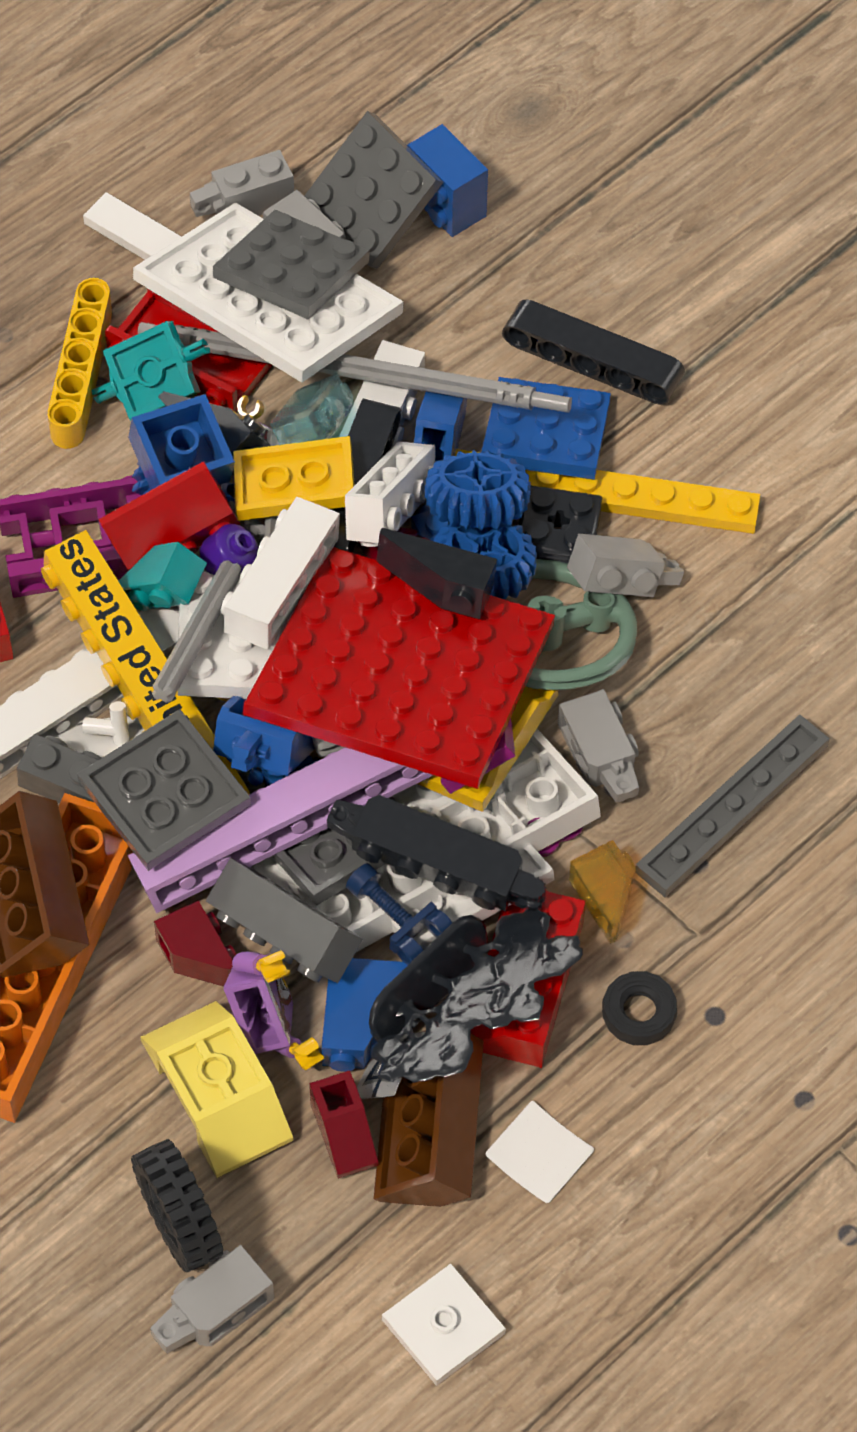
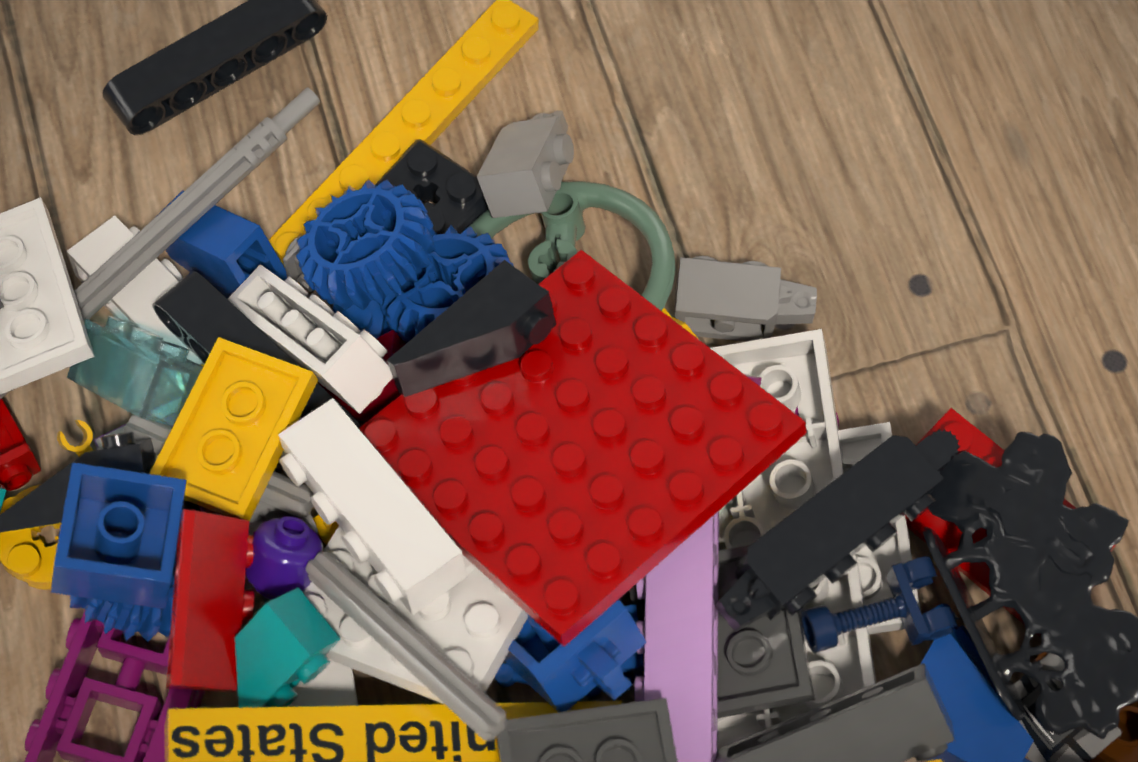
camera: 65 degrees left, 5 degrees up
blue plate [481,377,611,480] -> none
clear yellow slope [569,840,636,944] -> none
black tyre [602,971,677,1045] -> none
dark grey plate [635,714,830,898] -> none

